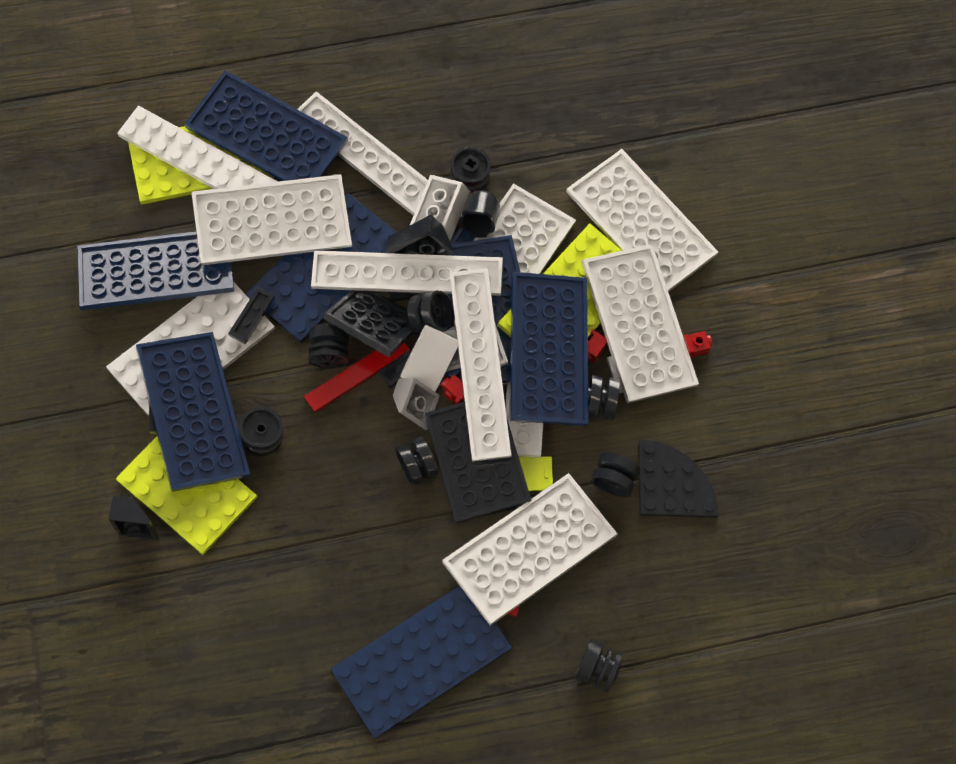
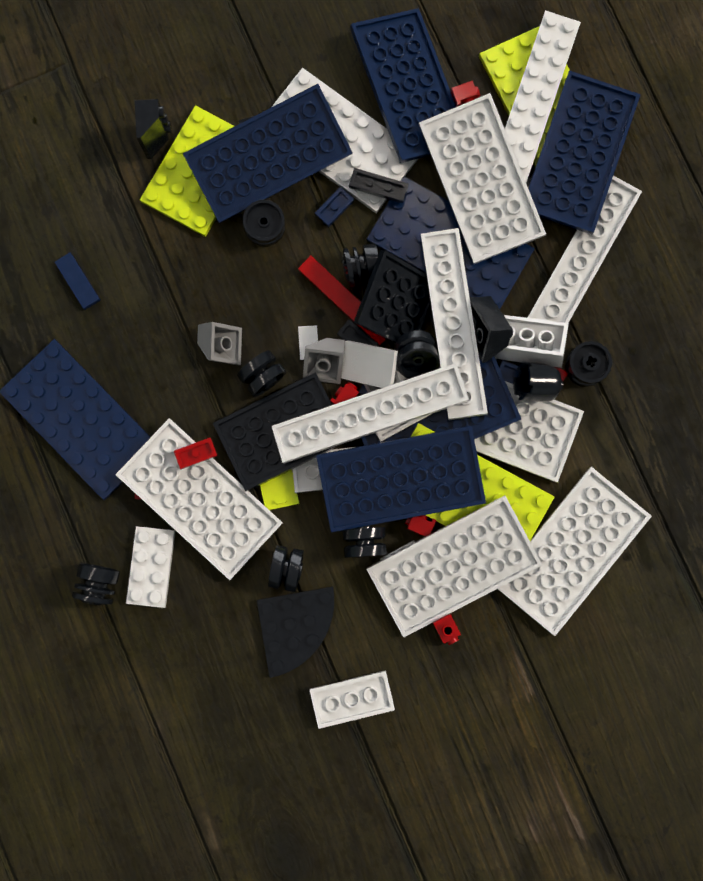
camera: 85 degrees right, 15 degrees up
none -> dark blue tile [55,252,101,310]
none -> white plate [126,526,175,608]
none -> red plate [174,437,218,470]
none -> light grey slope [197,322,242,365]
none -> white sticker [298,326,318,360]
none -> white plate [310,670,395,729]
none -> dark blue plate [315,187,354,228]
none -> red brick [451,81,480,107]

